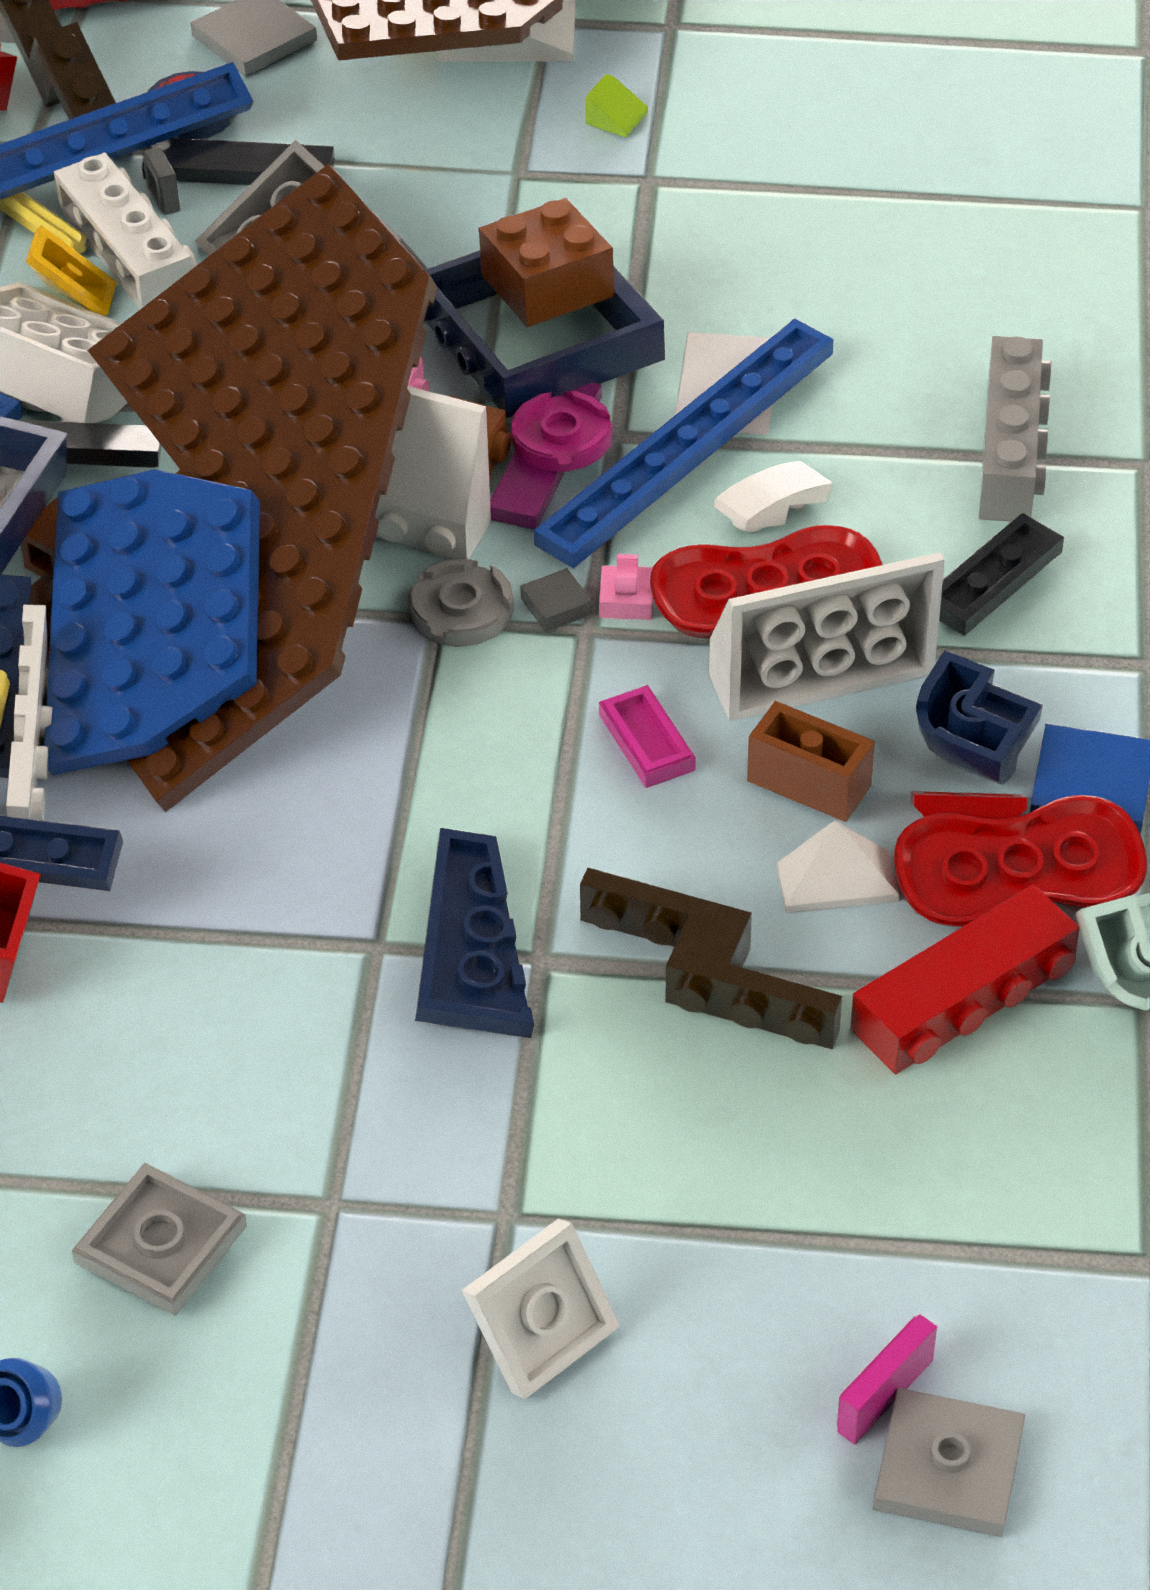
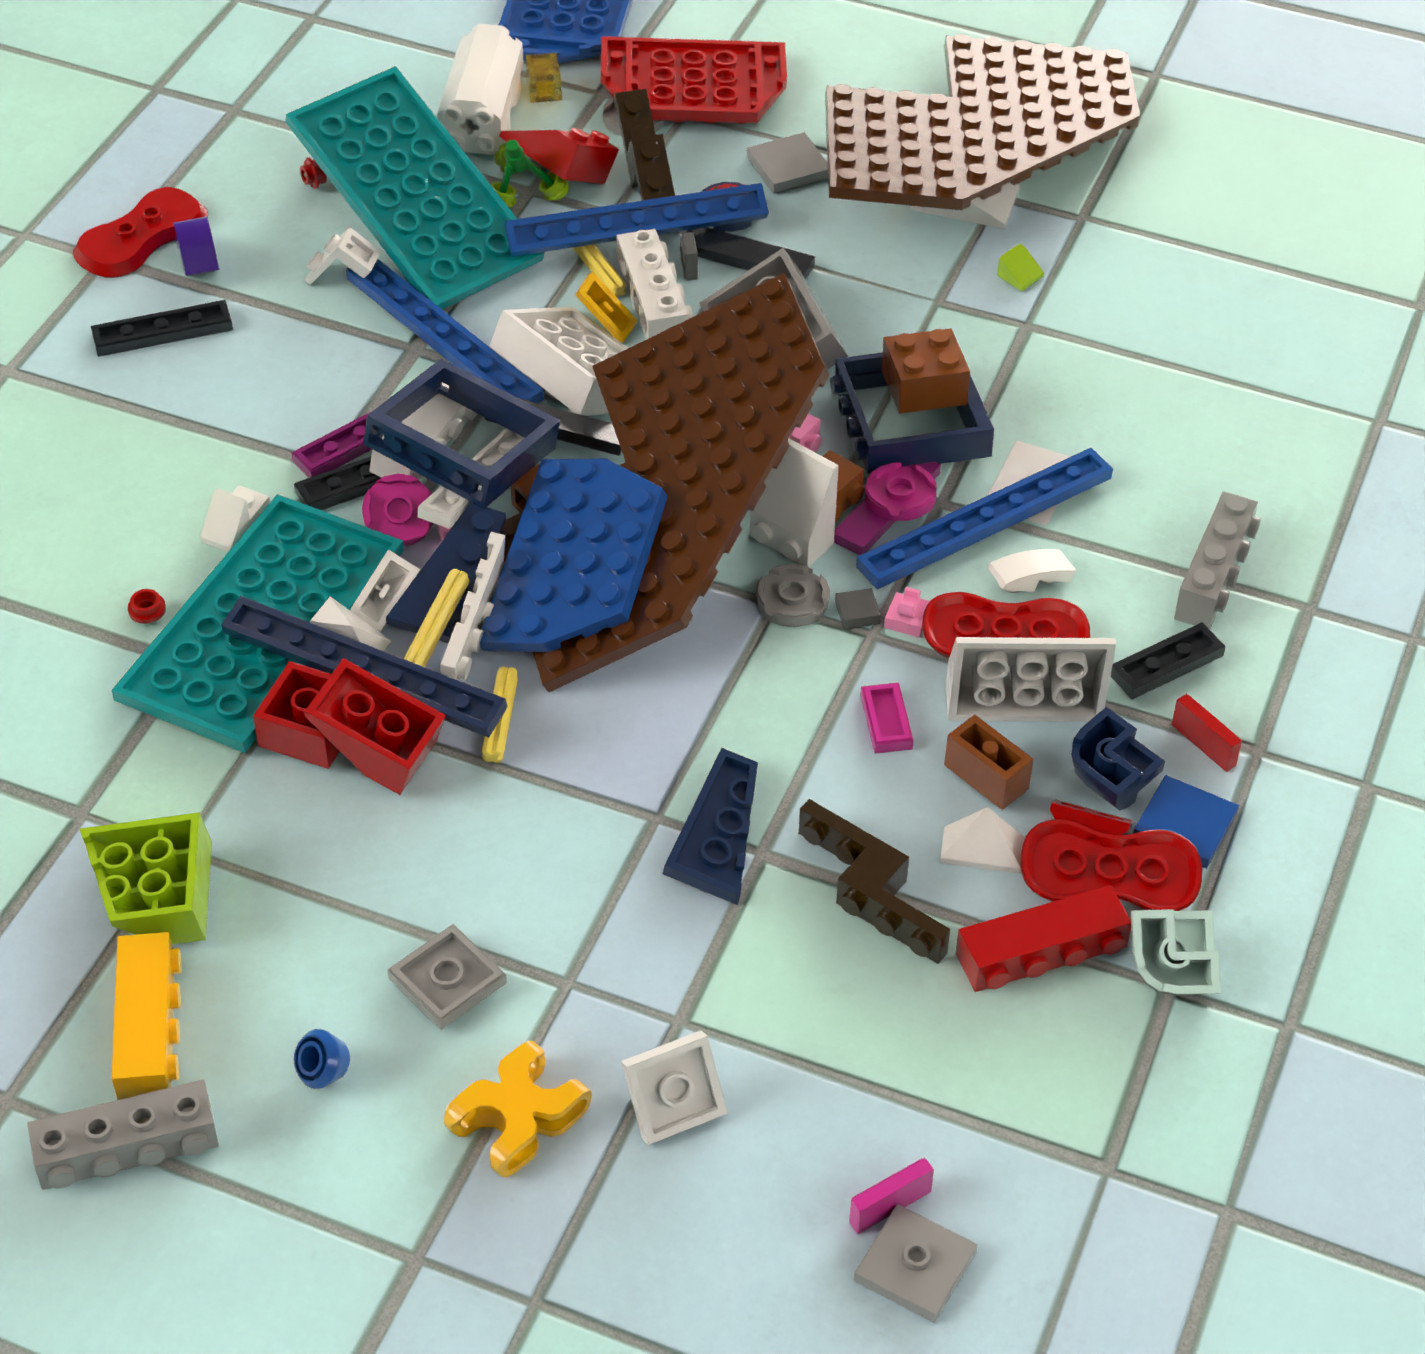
camera: 15 degrees right, 0 degrees up
none -> yellow piece [444,1041,592,1177]
none -> light yellow axle [482,666,518,763]
none -> red tile [1171,693,1242,772]

